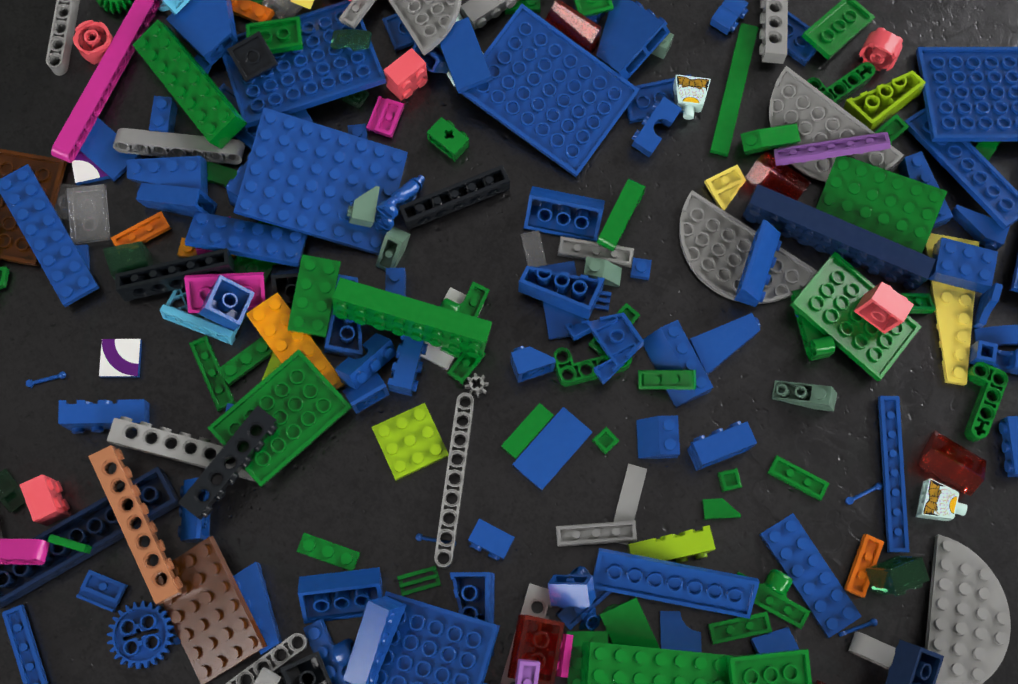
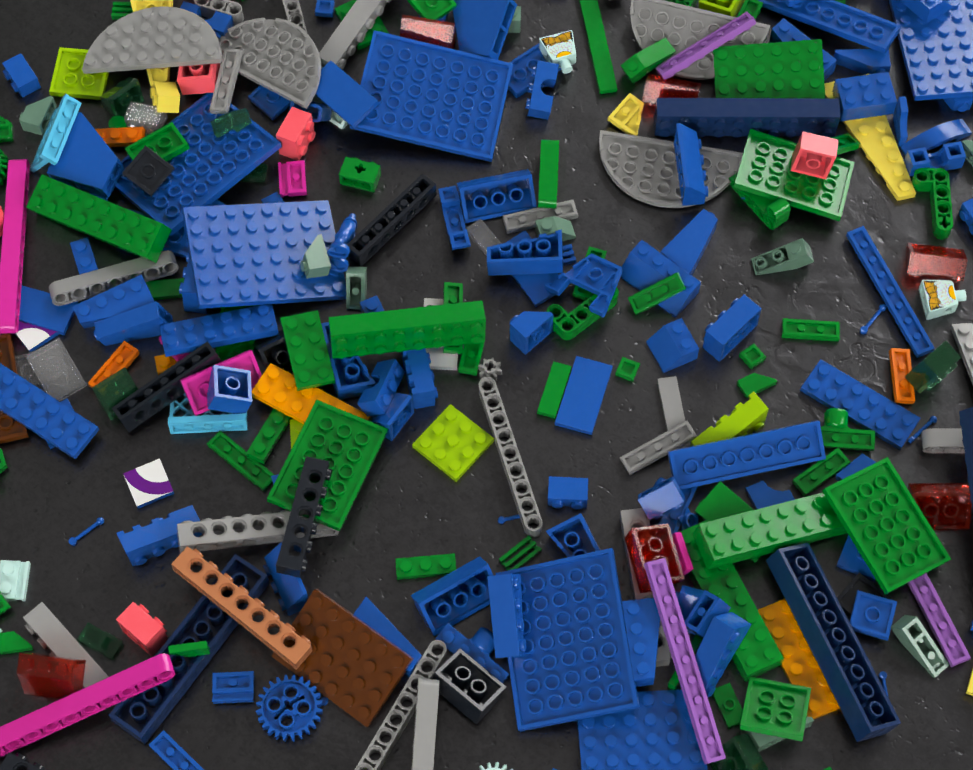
camera: 20 degrees left, 10 degrees down
blue plate [630,257,652,280] -> none
none -> blue slope [438,186,471,250]

